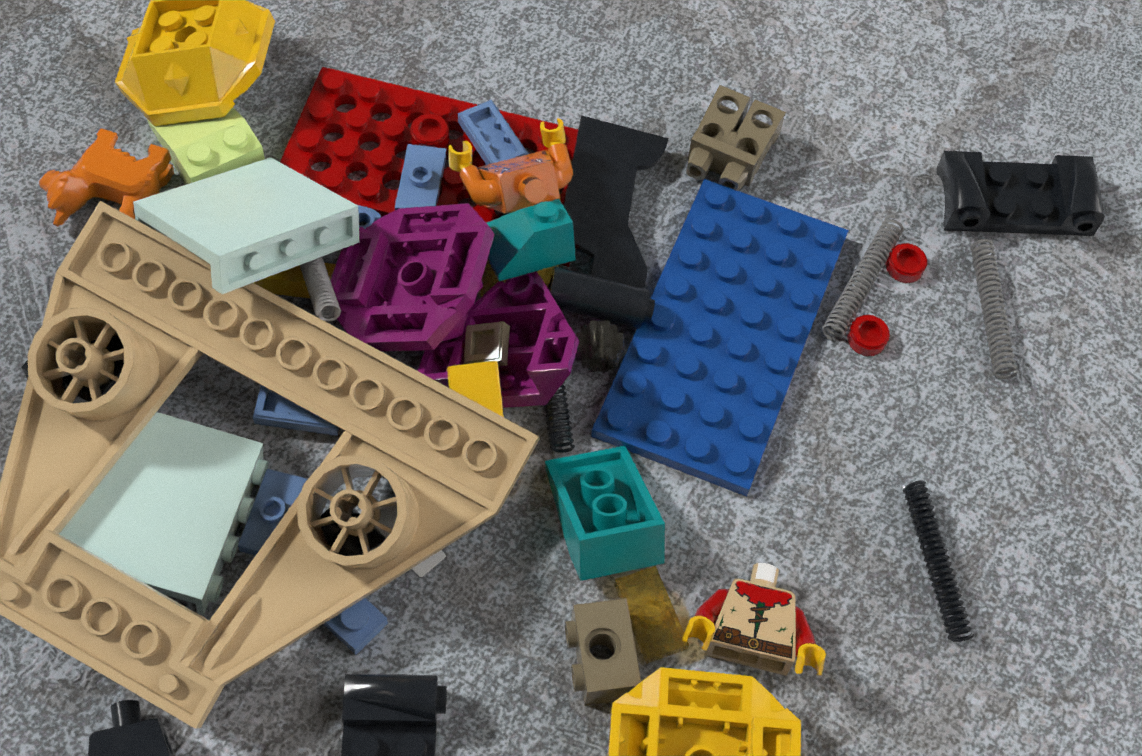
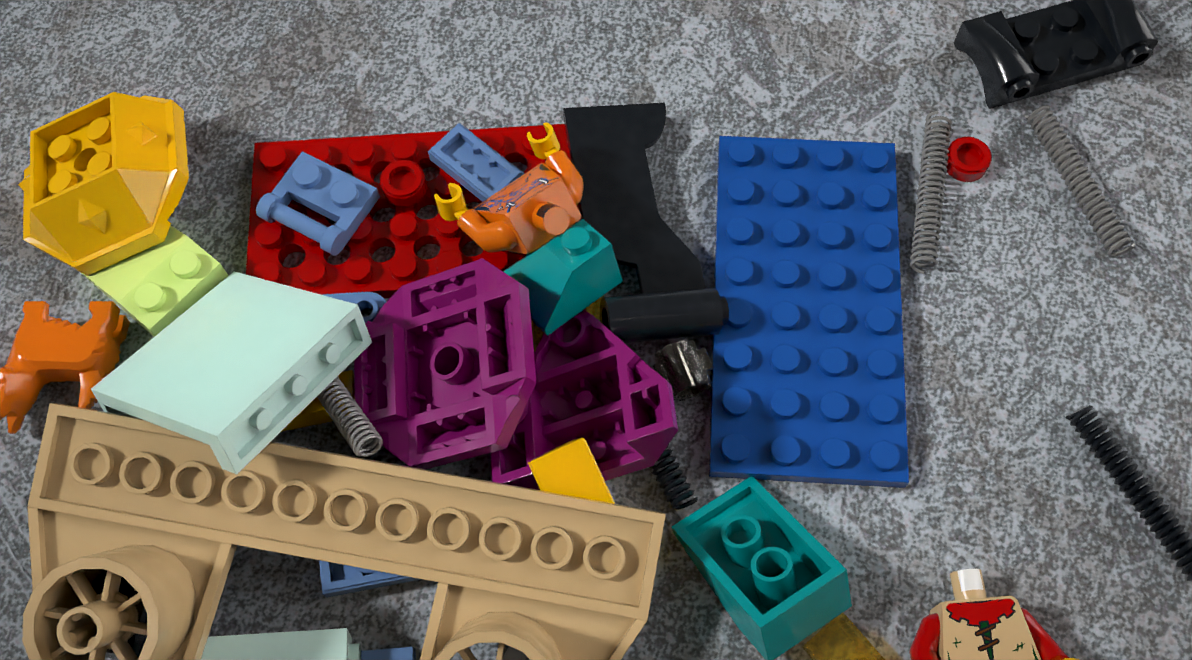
camera: 10 degrees left, 5 degrees up
medium blue plate [395,144,446,210] -> none
dark tan tile [463,321,510,366] -> none
dark tan hips [686,85,786,191] -> none
red tile [847,315,890,356] -> none
none -> medium blue plate [256,151,380,256]

